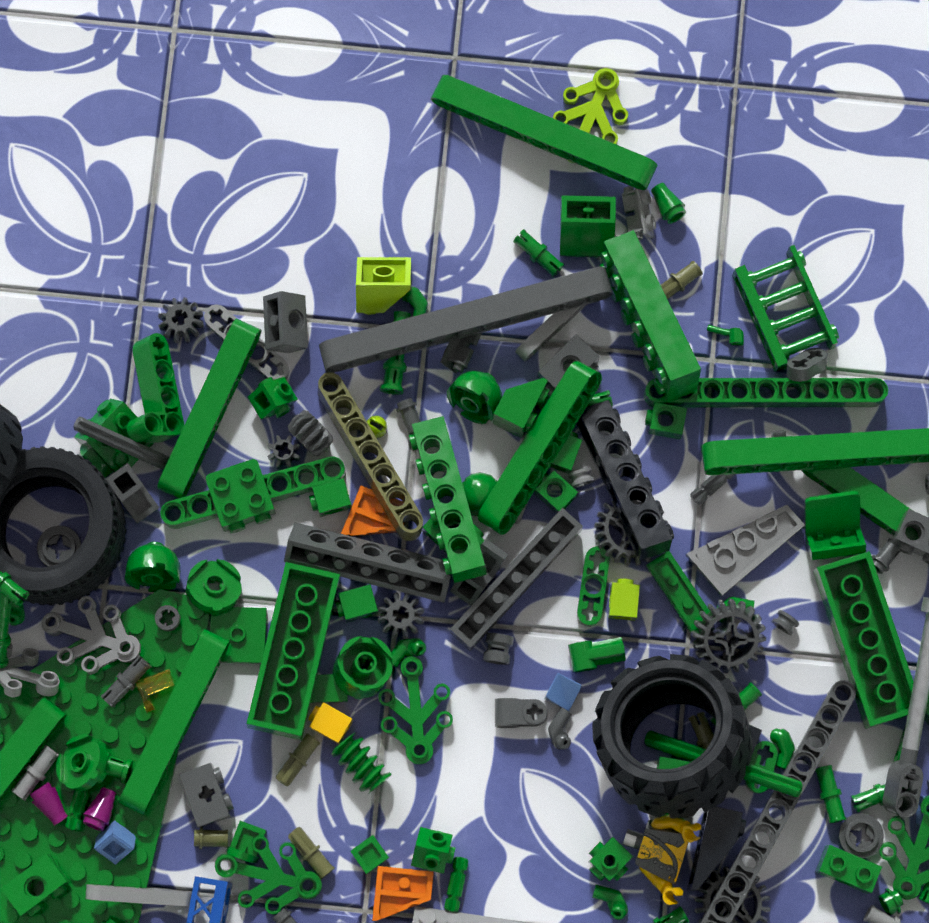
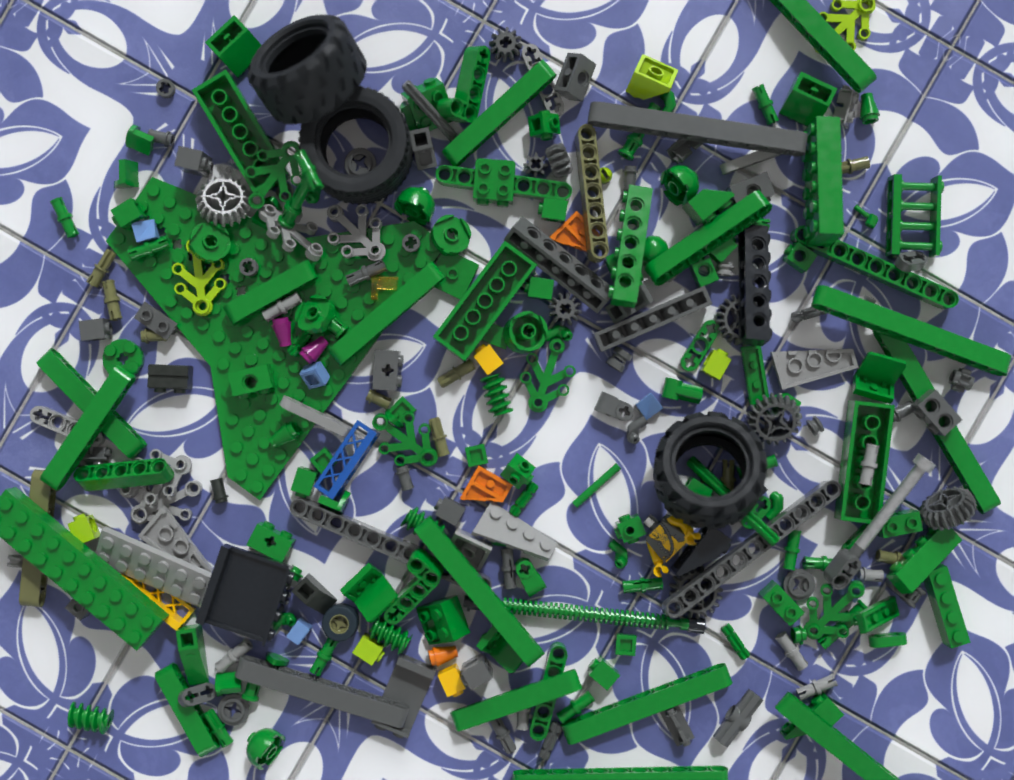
camera: 20 degrees right, 10 degrees up
none -> green bar [572,463,621,508]
none -> light grey pin [859,444,880,486]

